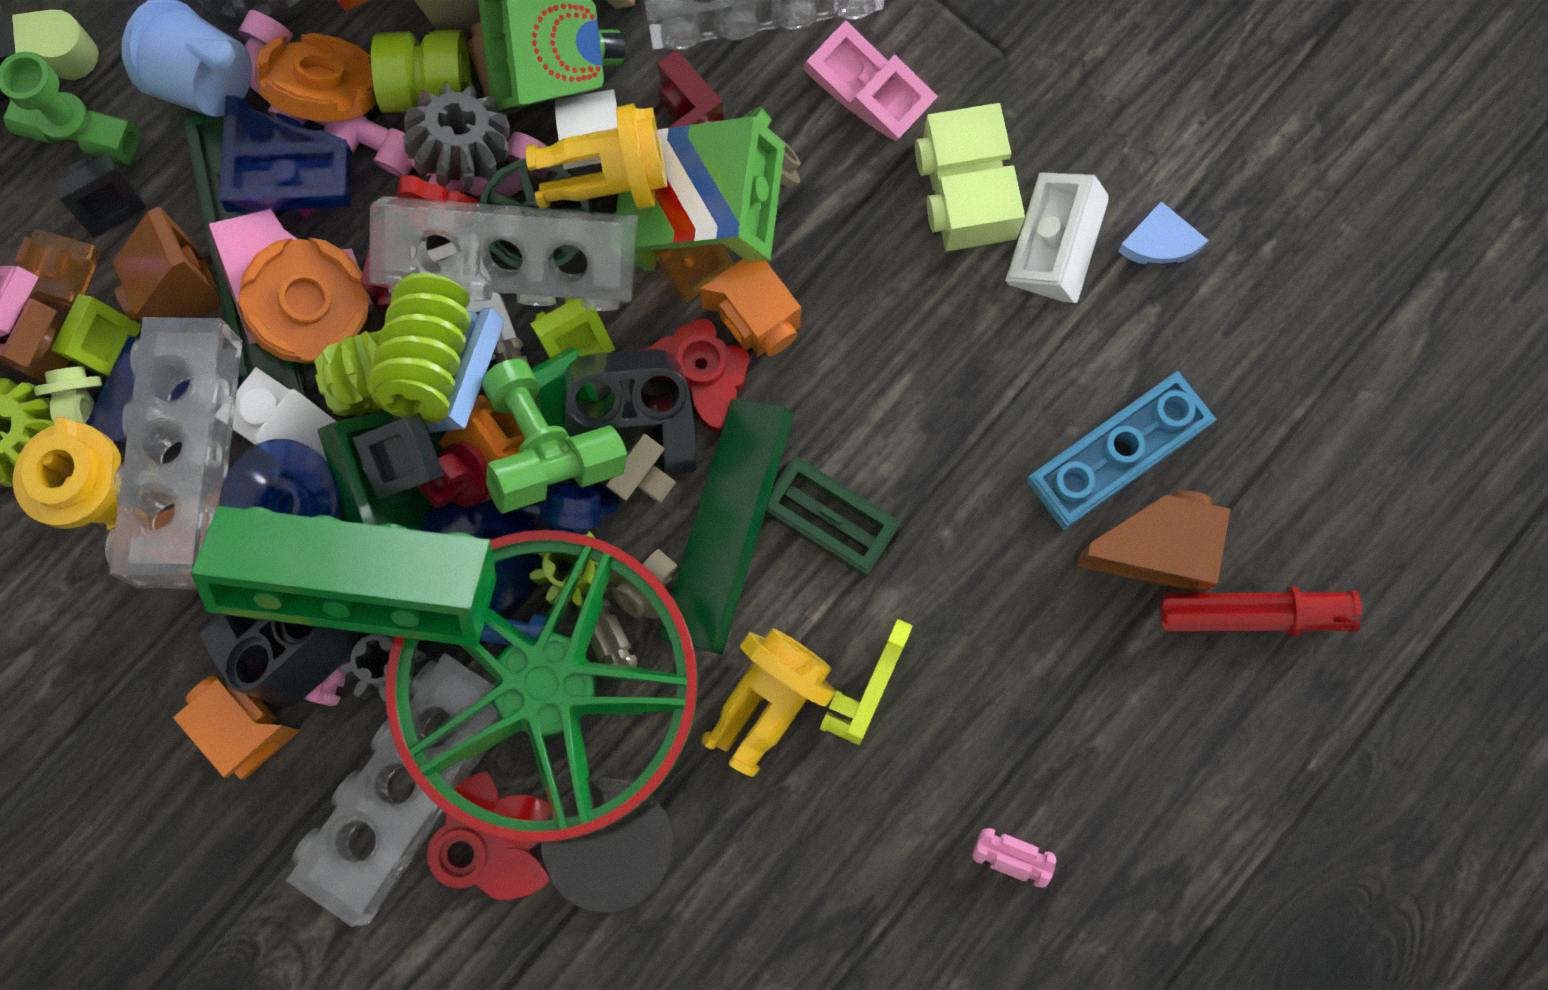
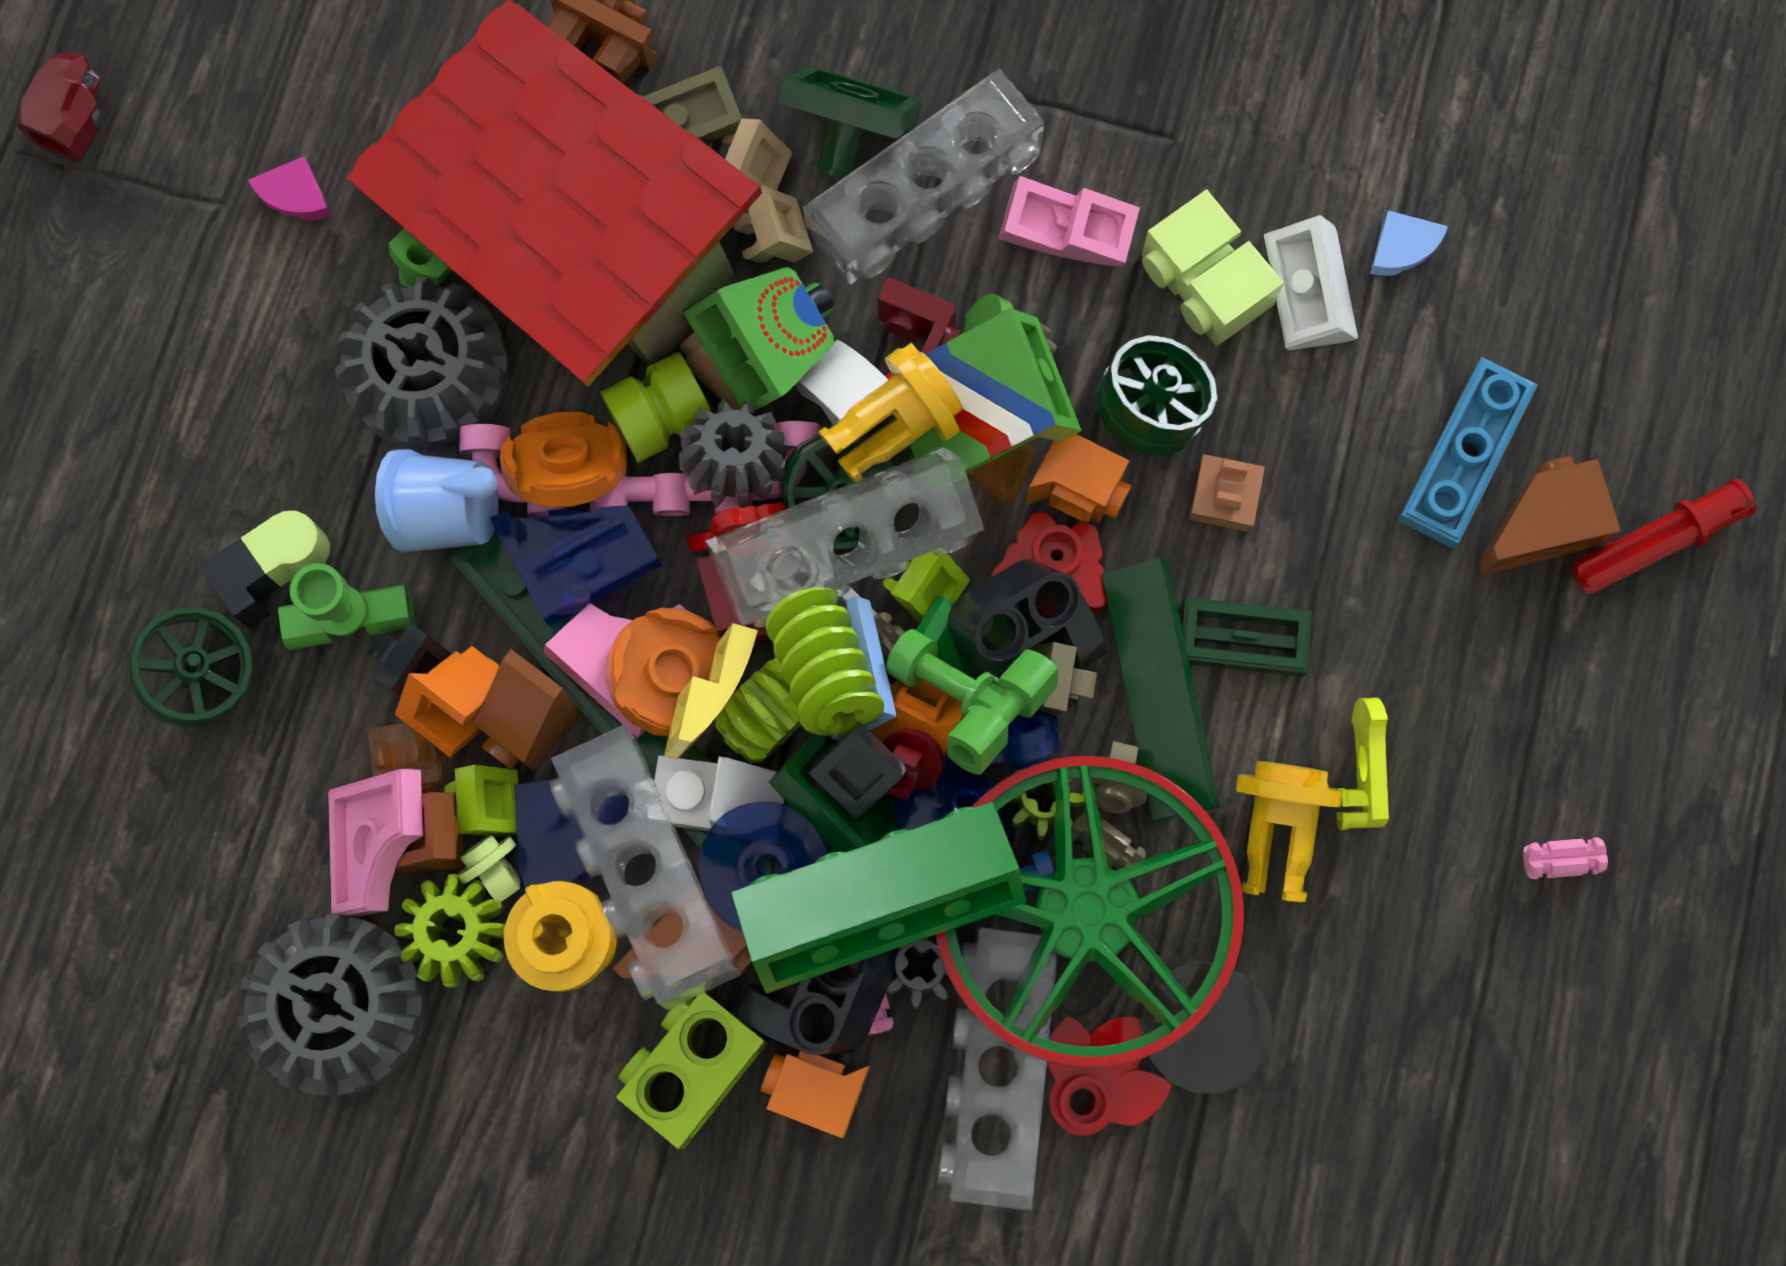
camera: 25 degrees left, 0 degrees up
none -> orange window [395,646,499,758]
none -> lime brick [616,991,768,1149]
none -> light yellow slope [664,623,758,760]
none -> dark green wheel [1095,335,1217,456]
none -> nougat tile [1189,454,1265,532]

